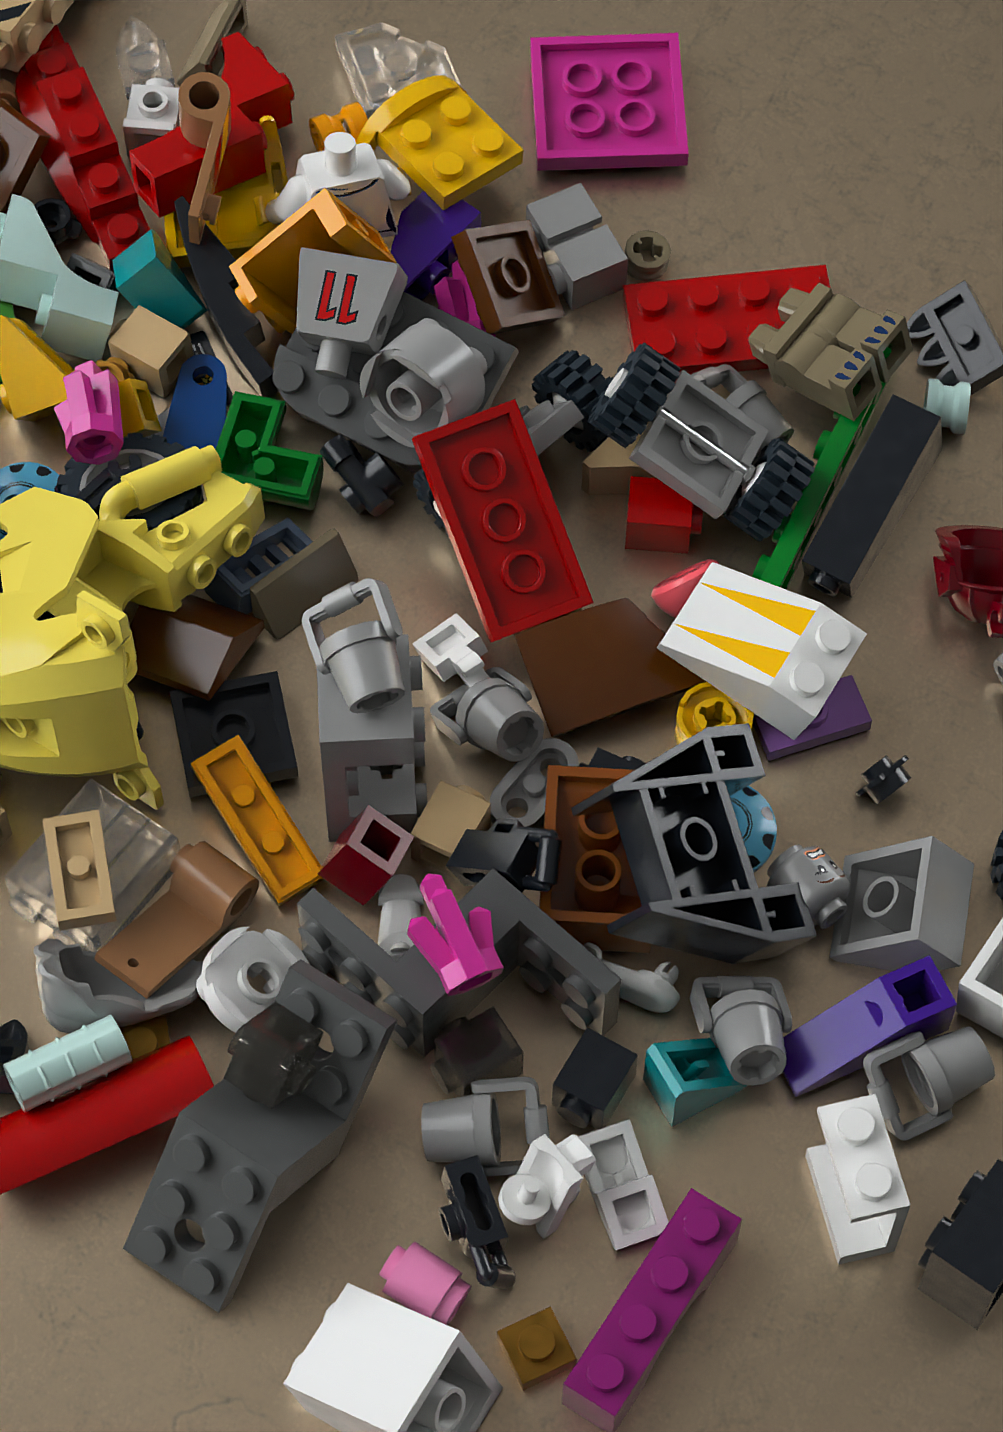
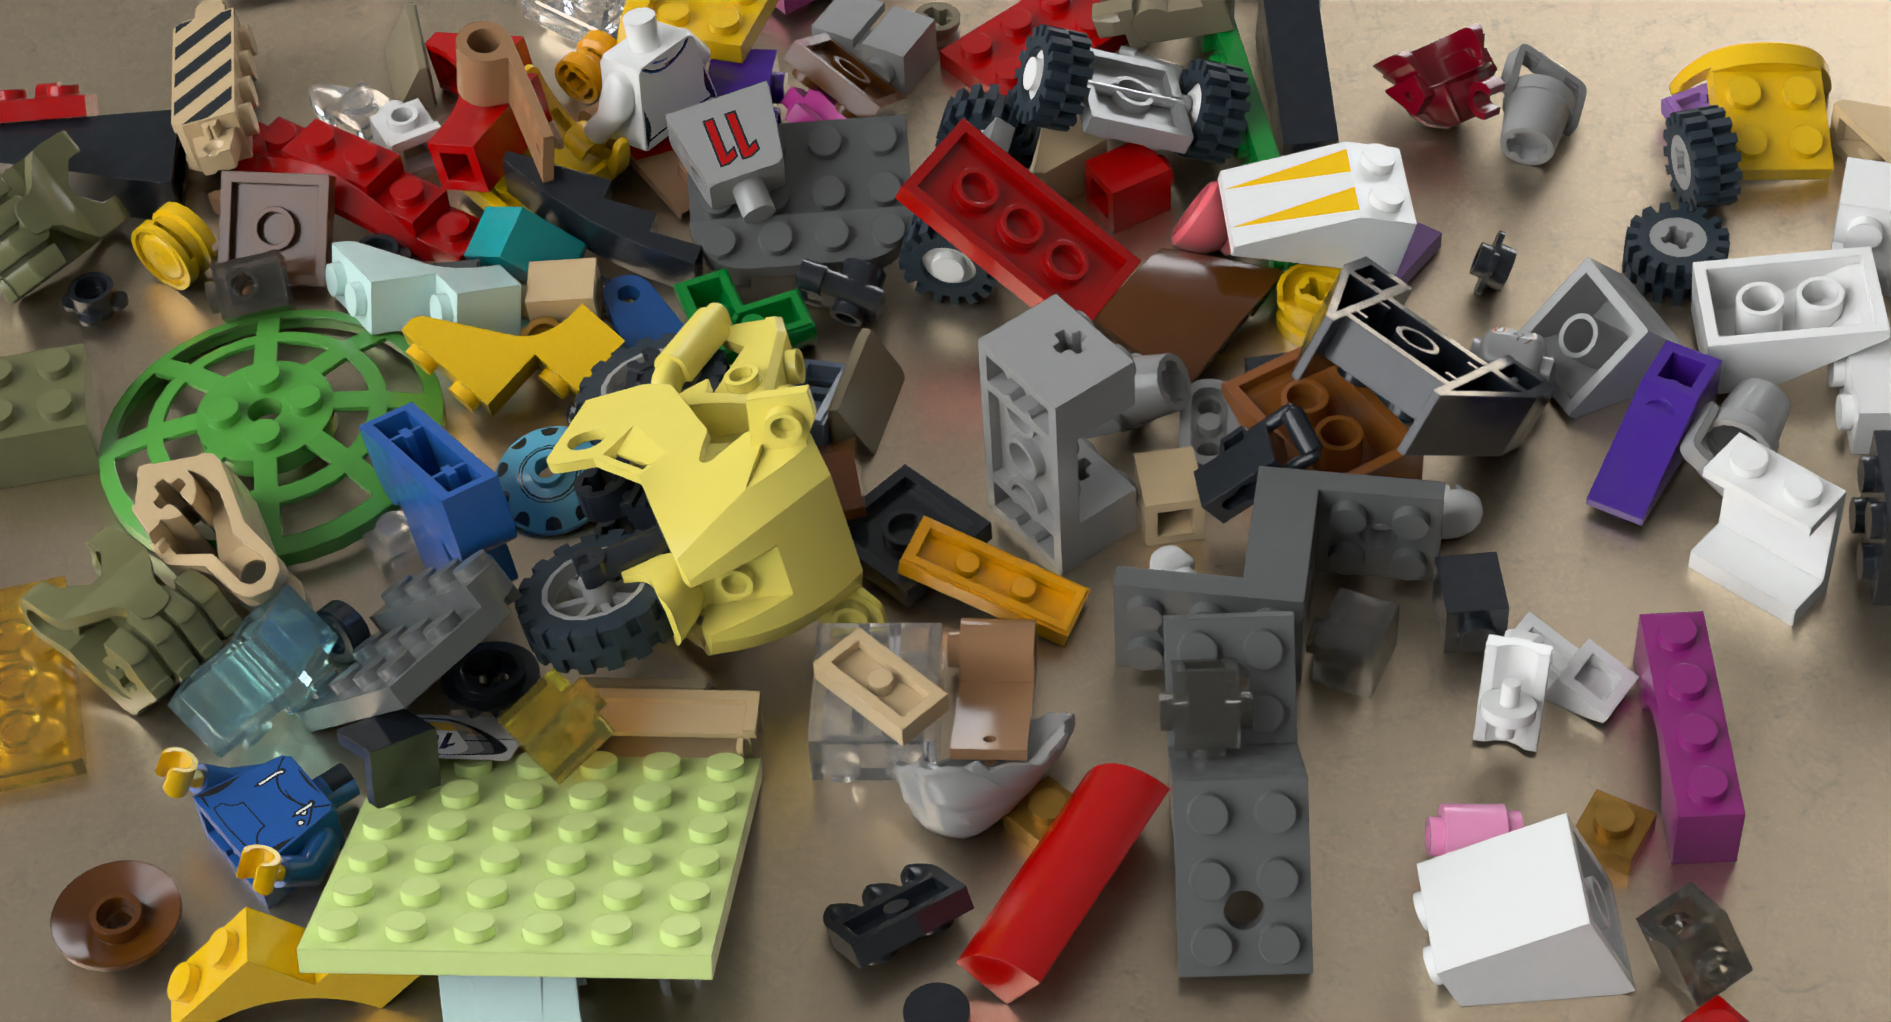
camera: 30 degrees left, 15 degrees down
light aqua axle [3,1015,132,1112] -> none
dark pink rock [54,360,124,465] -> none
white plate [196,927,310,1045] -> none
light orange panel [229,188,397,334] -> none
light grey piece [302,578,405,713] -> none
dark red brick [318,805,414,906] -> none
light grey brick [360,318,487,448] -> none
dark pink rock [407,874,503,996] -> none
light grey piece [421,1077,550,1176] -> none
black piece [439,1155,516,1289] -> none
teal slope [643,1038,747,1127] -> none
light grey piece [690,976,792,1086] -> none

